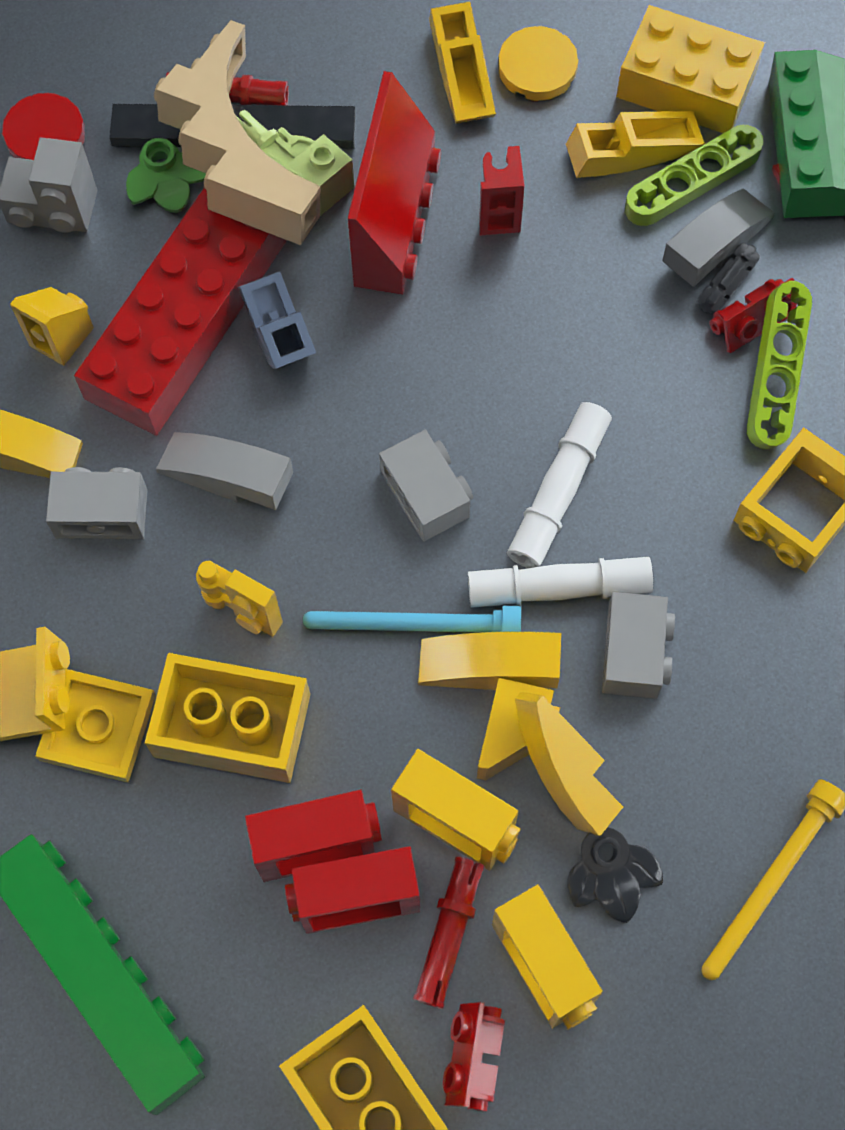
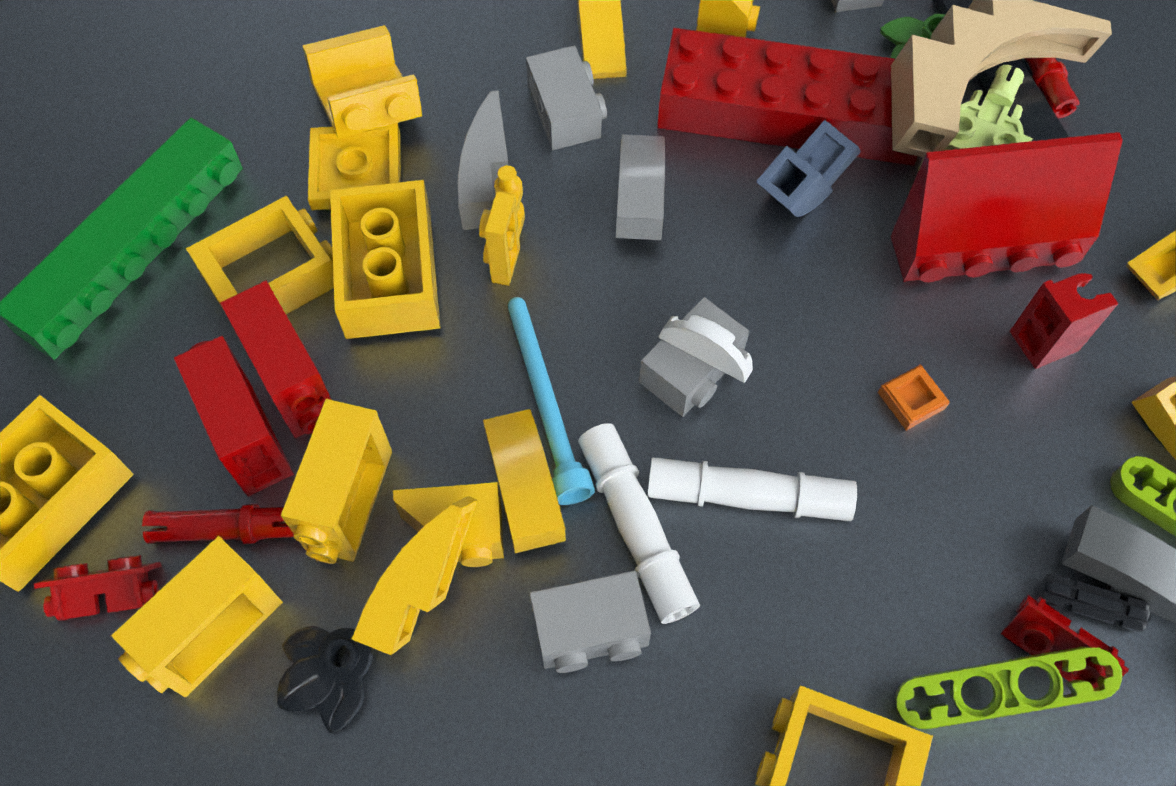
camera: 70 degrees right, 5 degrees down
none -> yellow window [186,196,334,315]
none -> light grey slope [457,91,509,230]
none -> white tile [658,315,753,383]
none -> orange tile [878,364,950,431]

